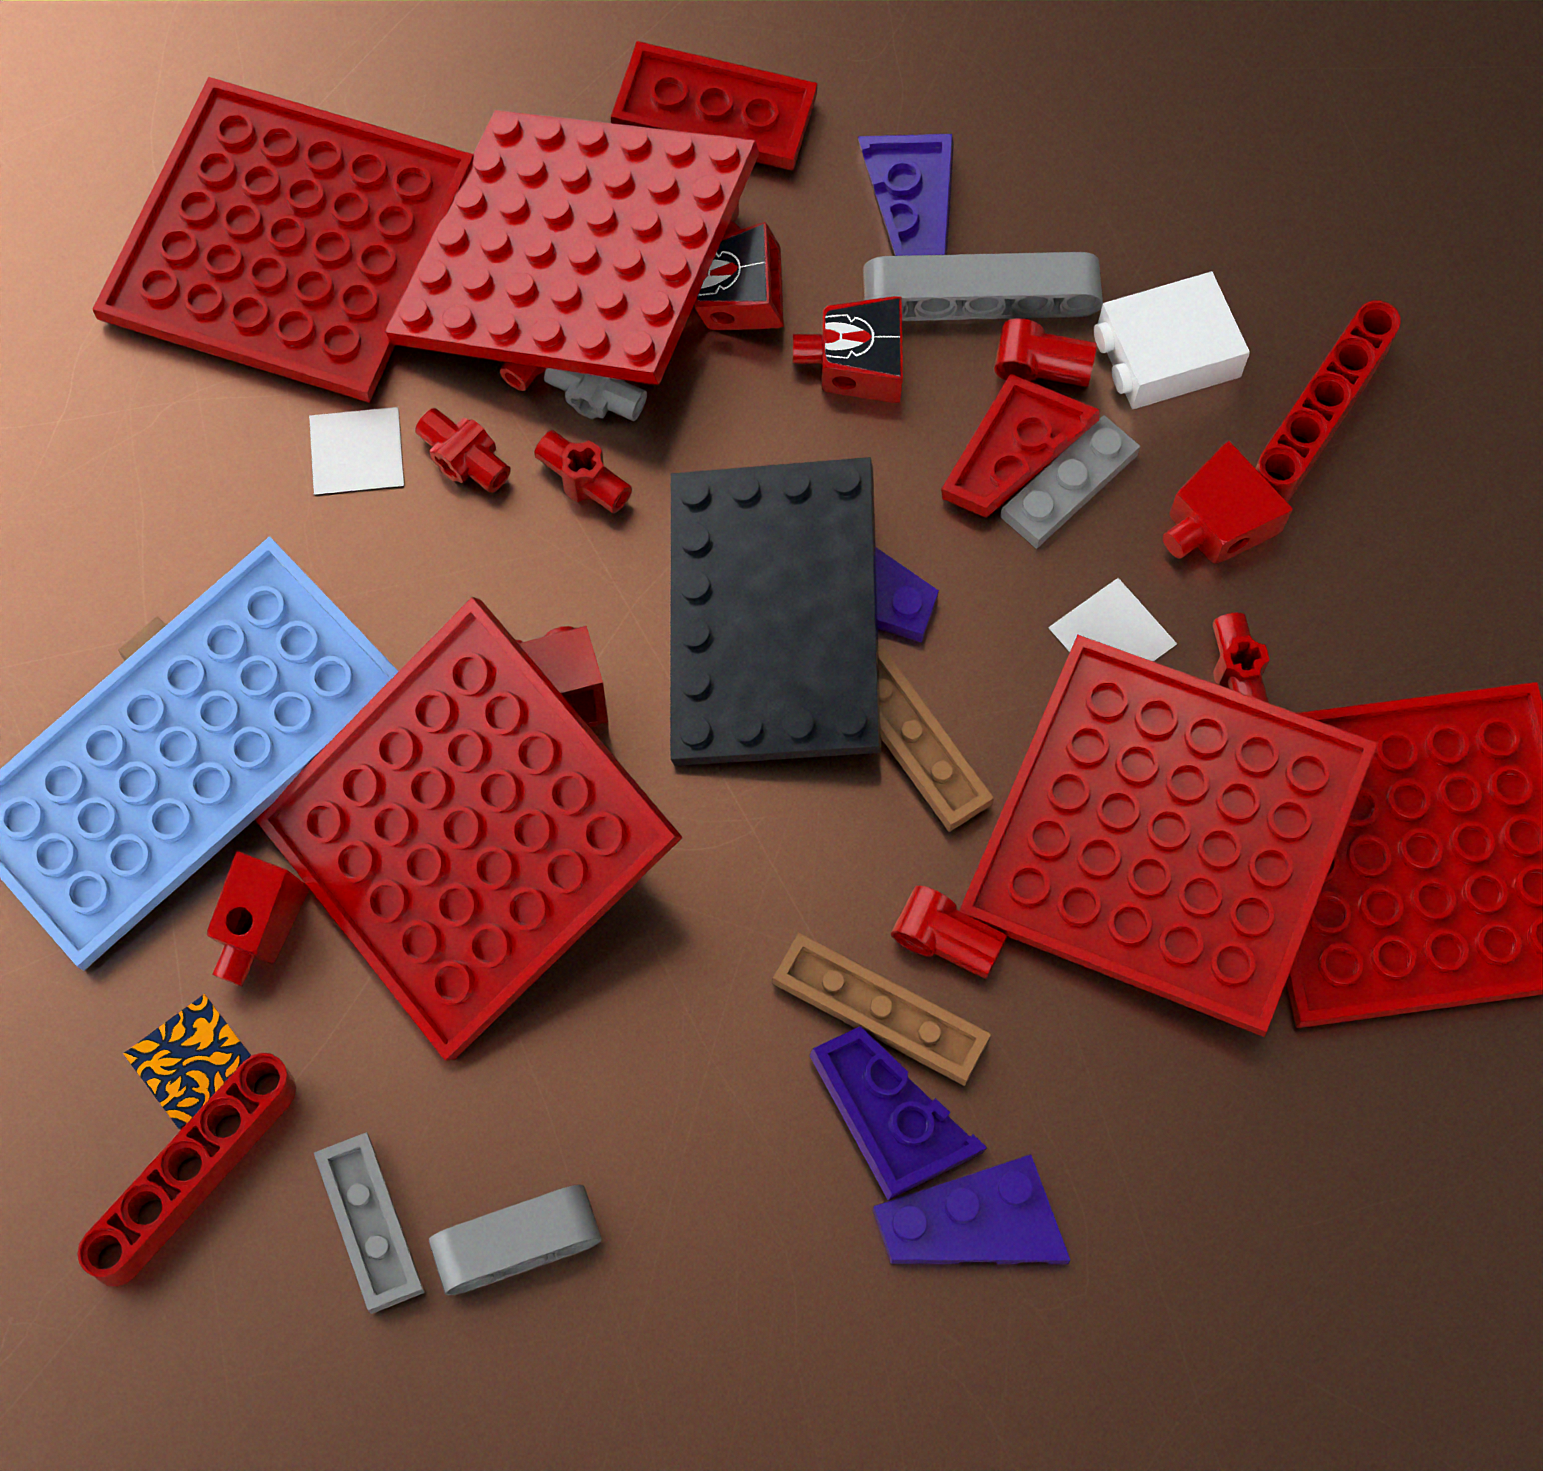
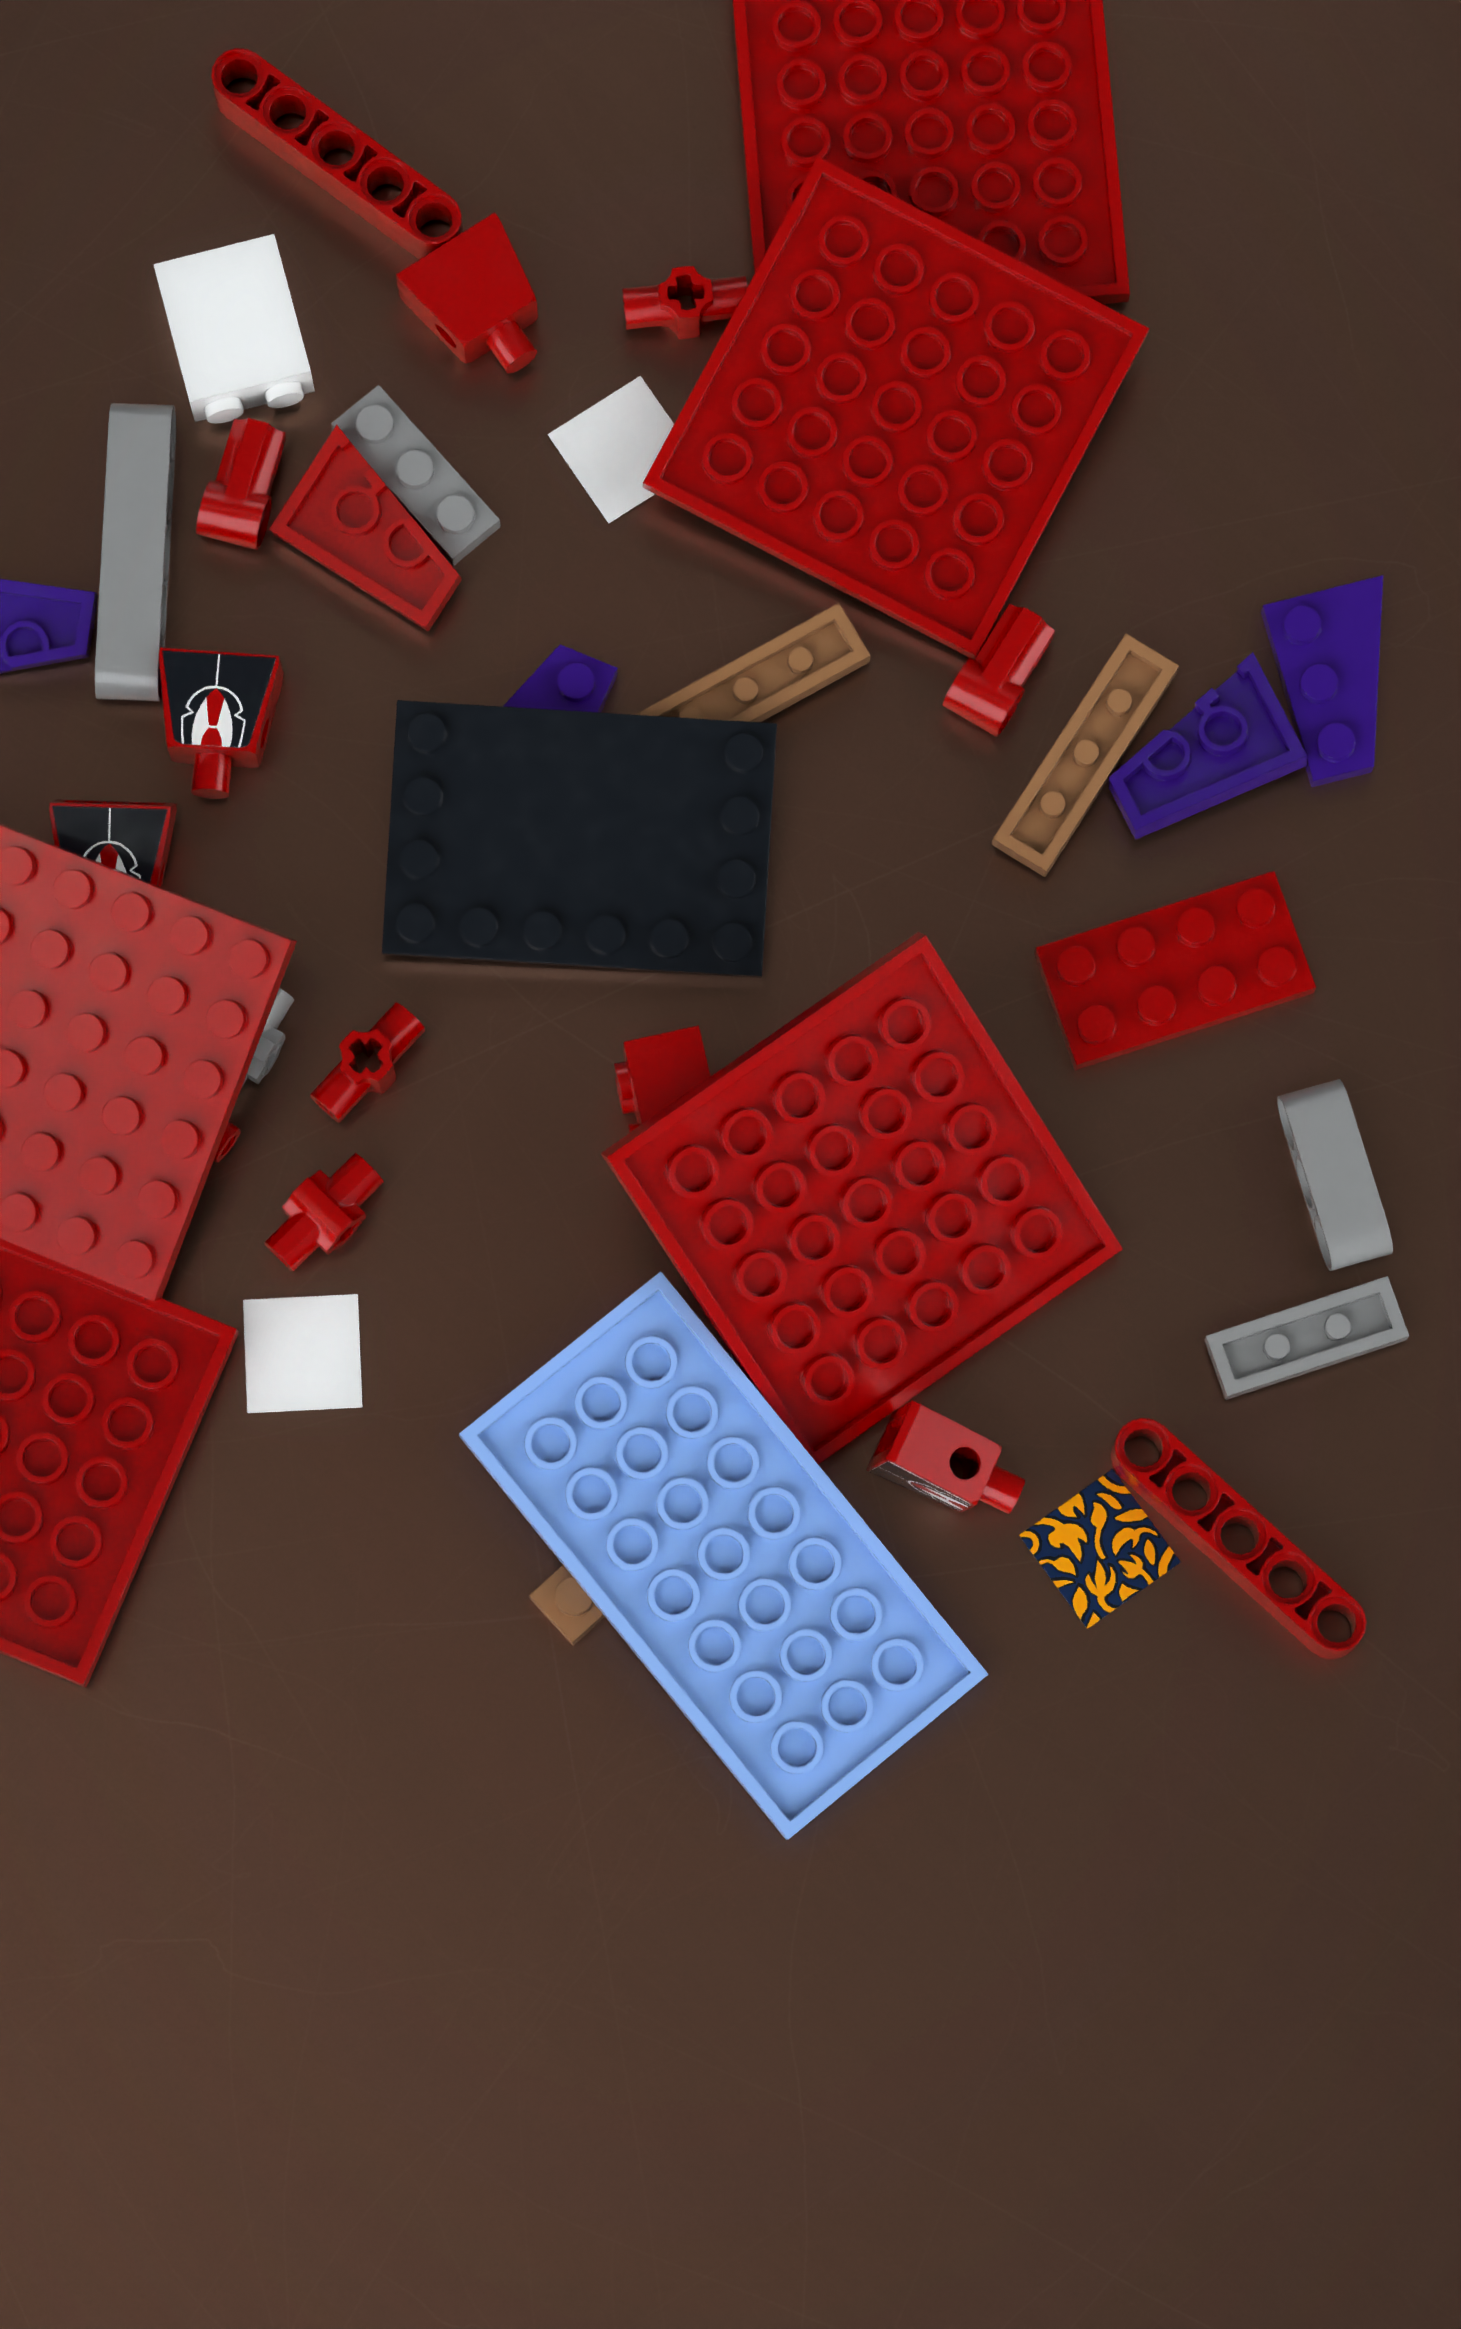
camera: 85 degrees left, 10 degrees up
none -> red plate [1034,871,1316,1070]

